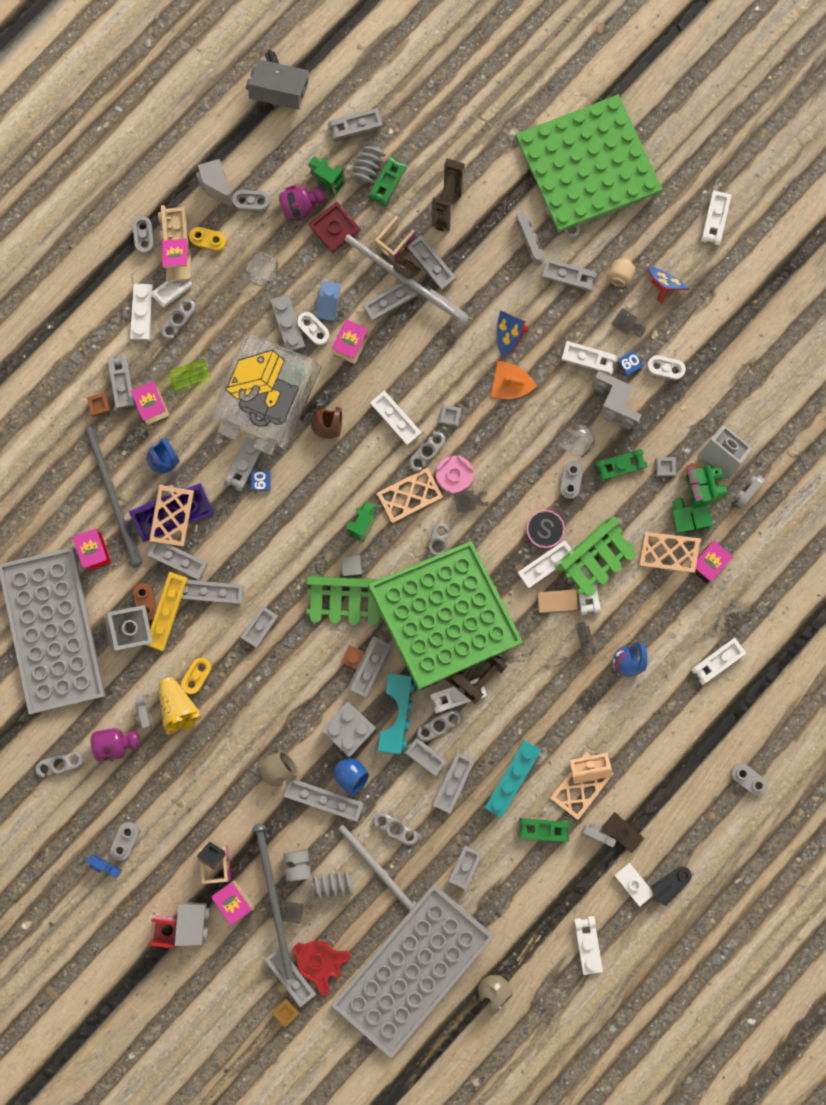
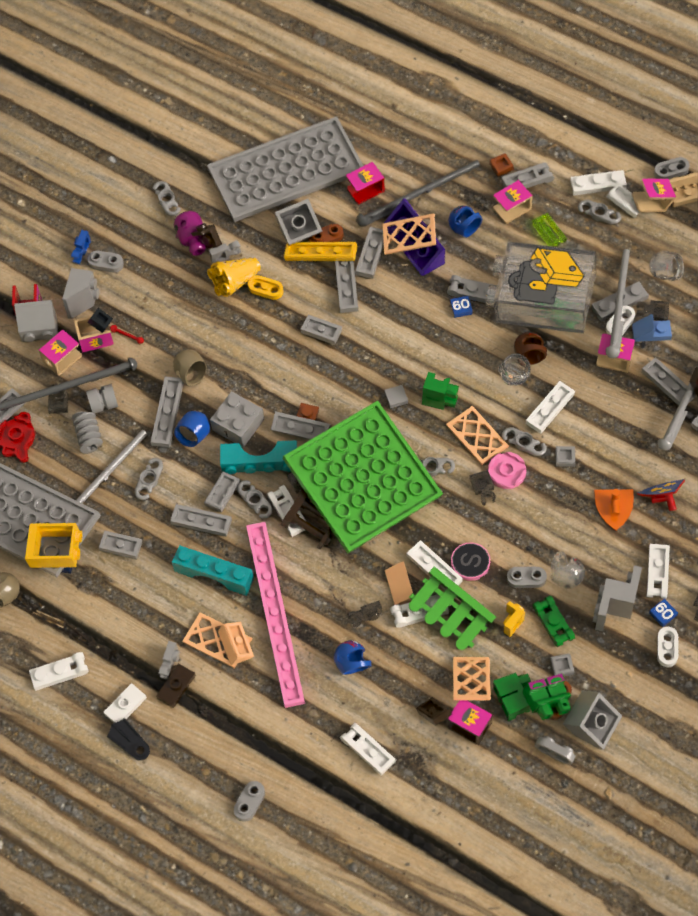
camera: 80 degrees right, 20 degrees down
yellow plate [189,227,227,252] -> none
bright green fence [306,576,382,626] -> none
green plate [518,818,570,842] -> none
none -> yellow window [25,523,83,568]
none -> light grey slope [62,268,100,319]
none -> red hinge [110,325,144,344]
none -> dark brown bracket [191,223,222,248]
none -> bright pink plate [246,522,305,708]
none -> dark brown plate [416,697,452,726]
none -> clear helmet [499,354,531,386]
none -> yellow bracket [503,601,525,637]
none -> light grey bar [605,249,630,358]
none -> clear smoke plate [636,300,669,321]

